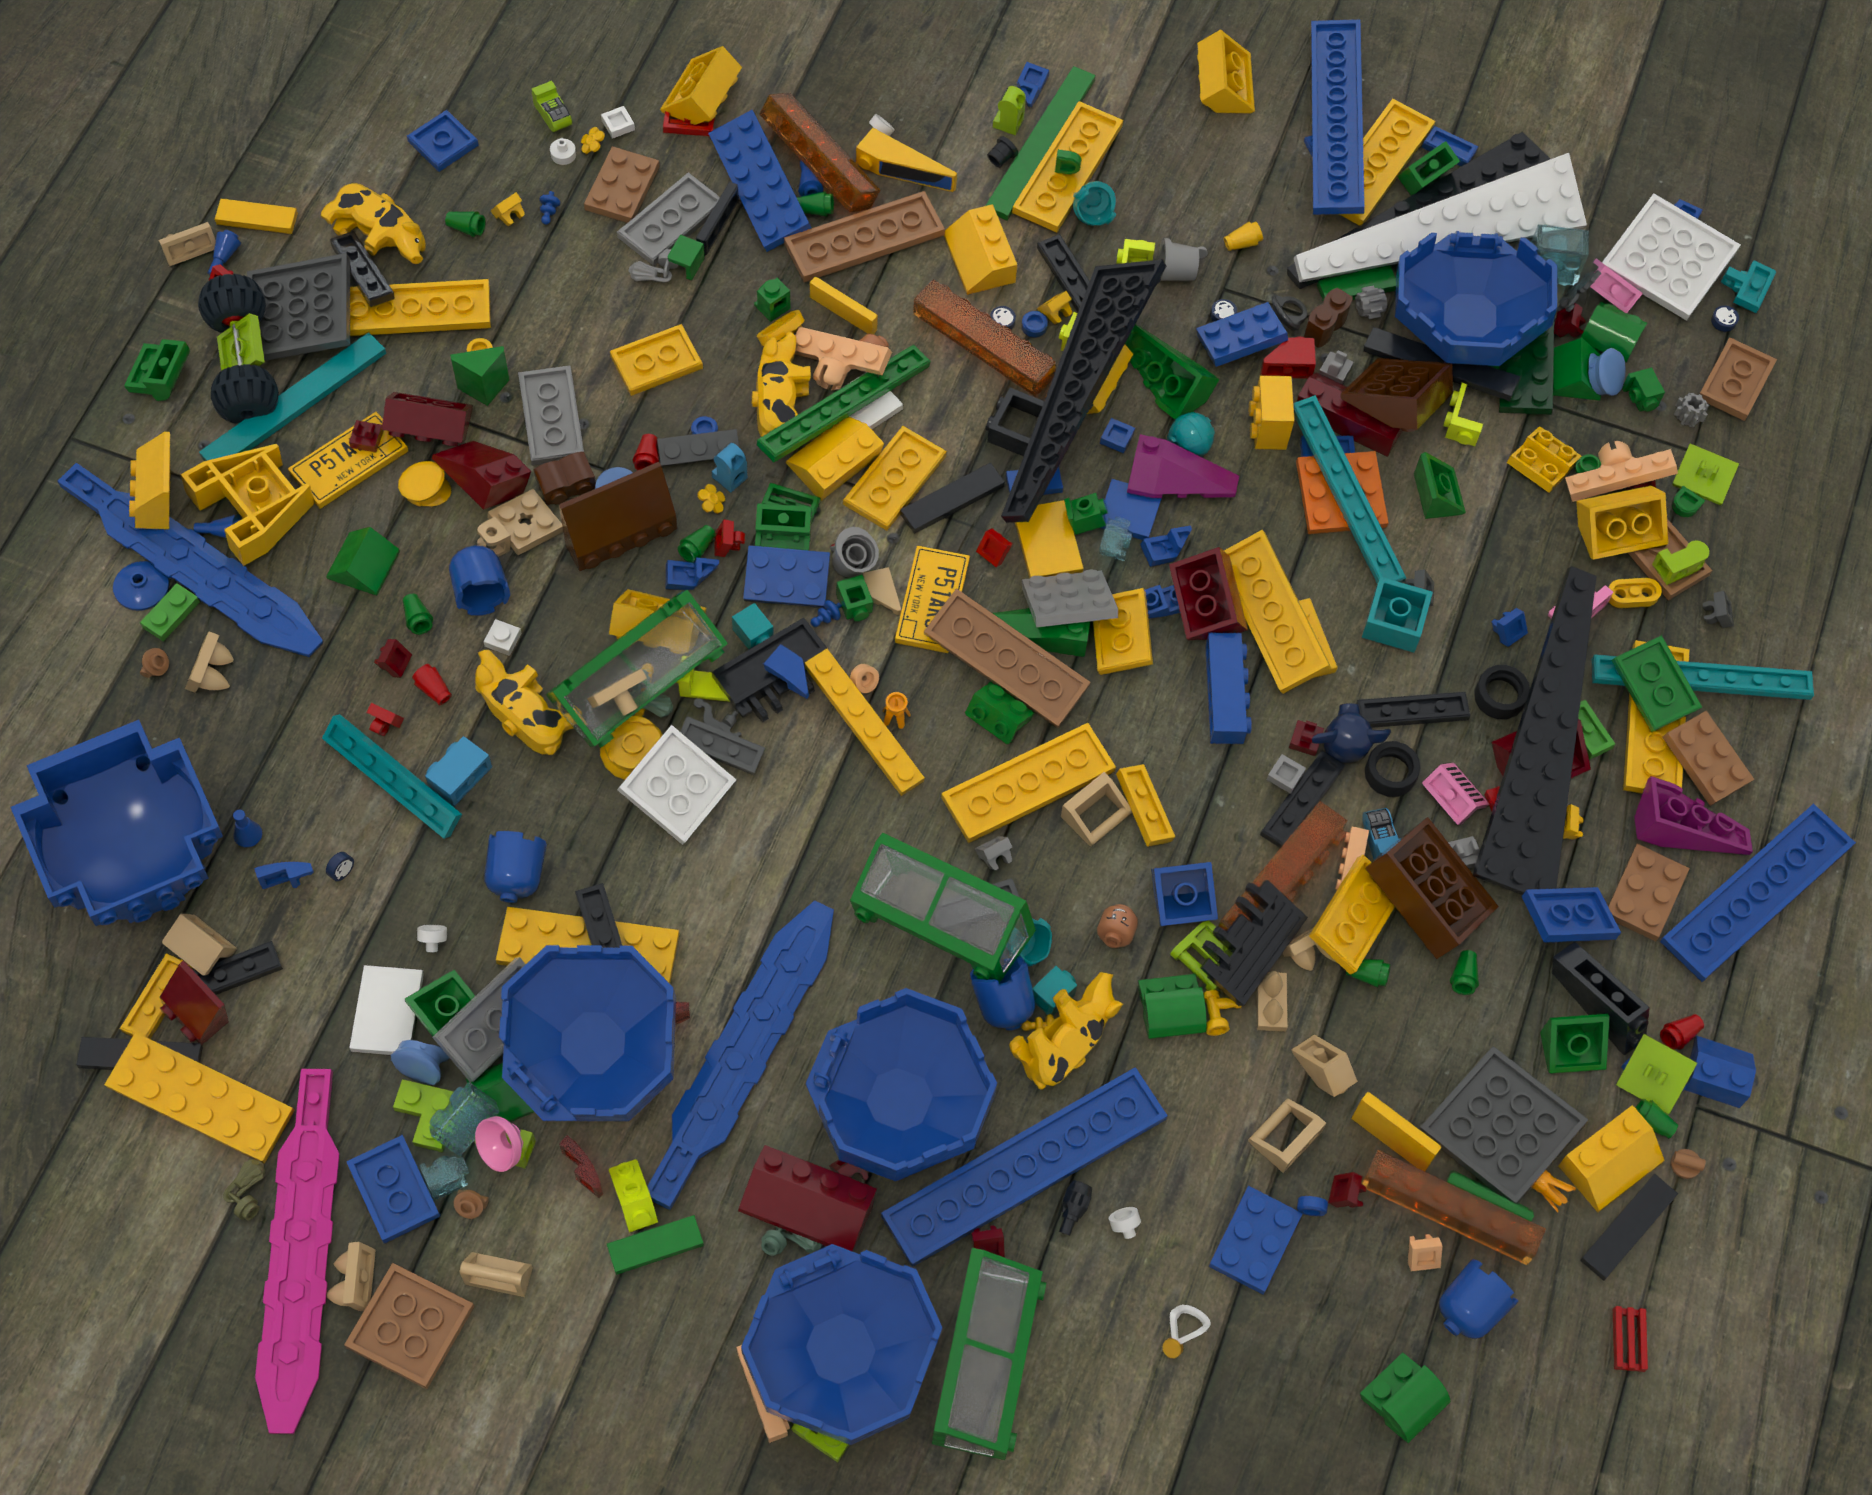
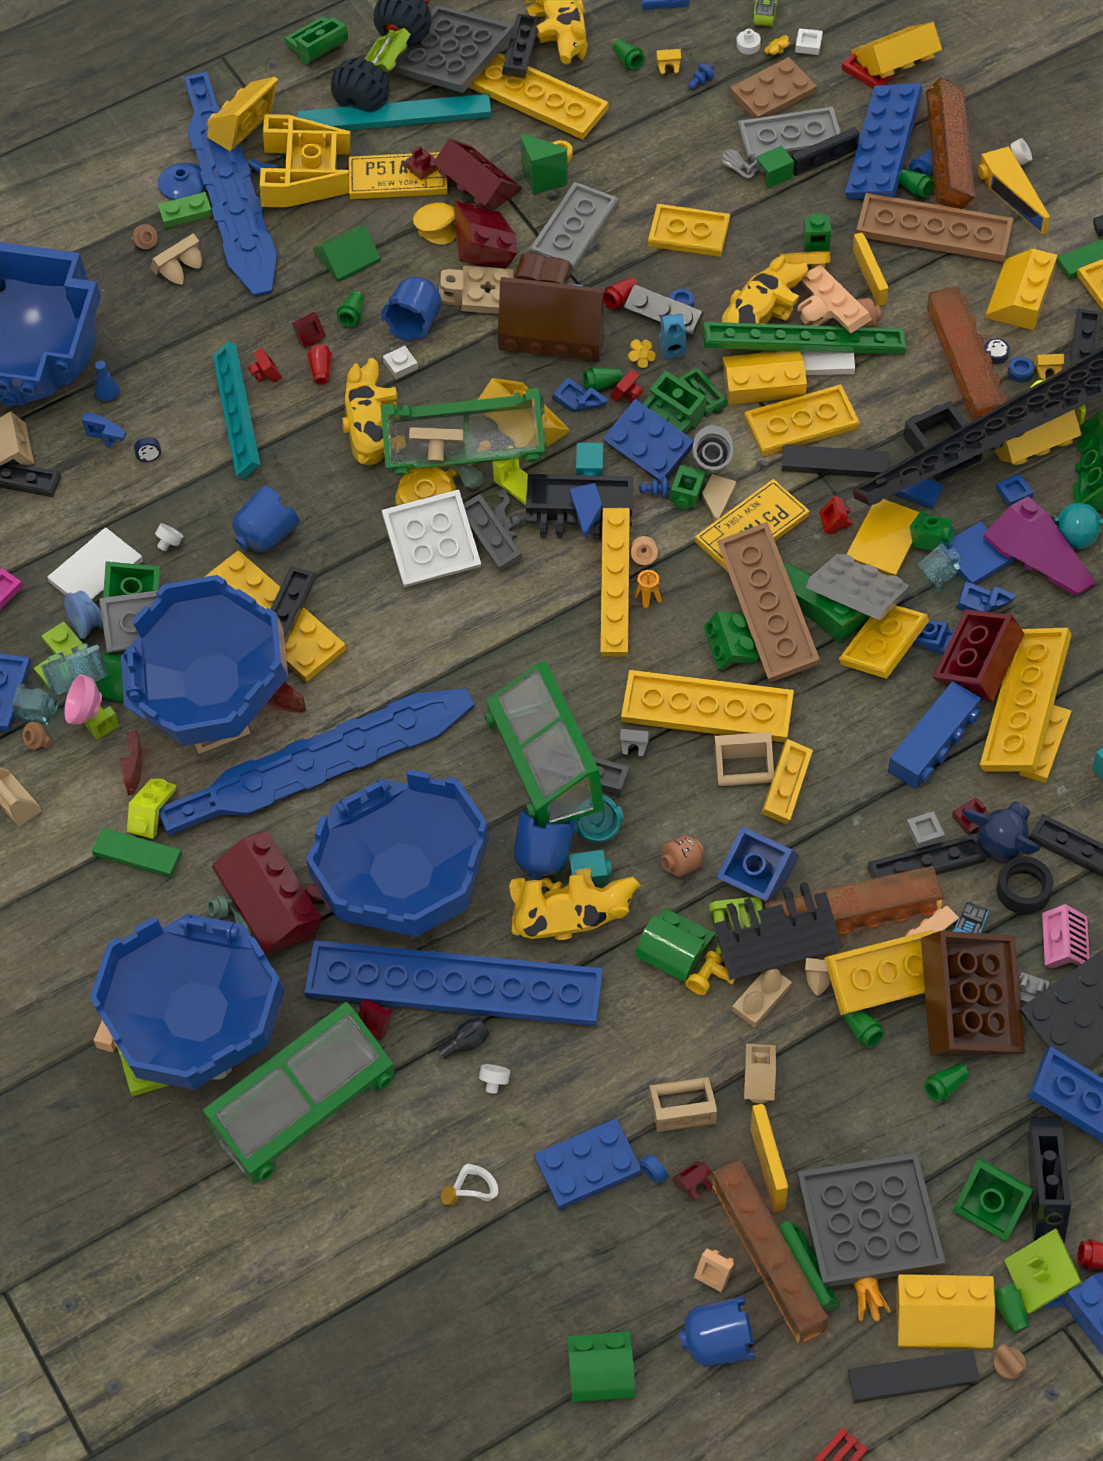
camera: 45 degrees right, 5 degrees down
dark azure brick [425,736,492,807] -> none

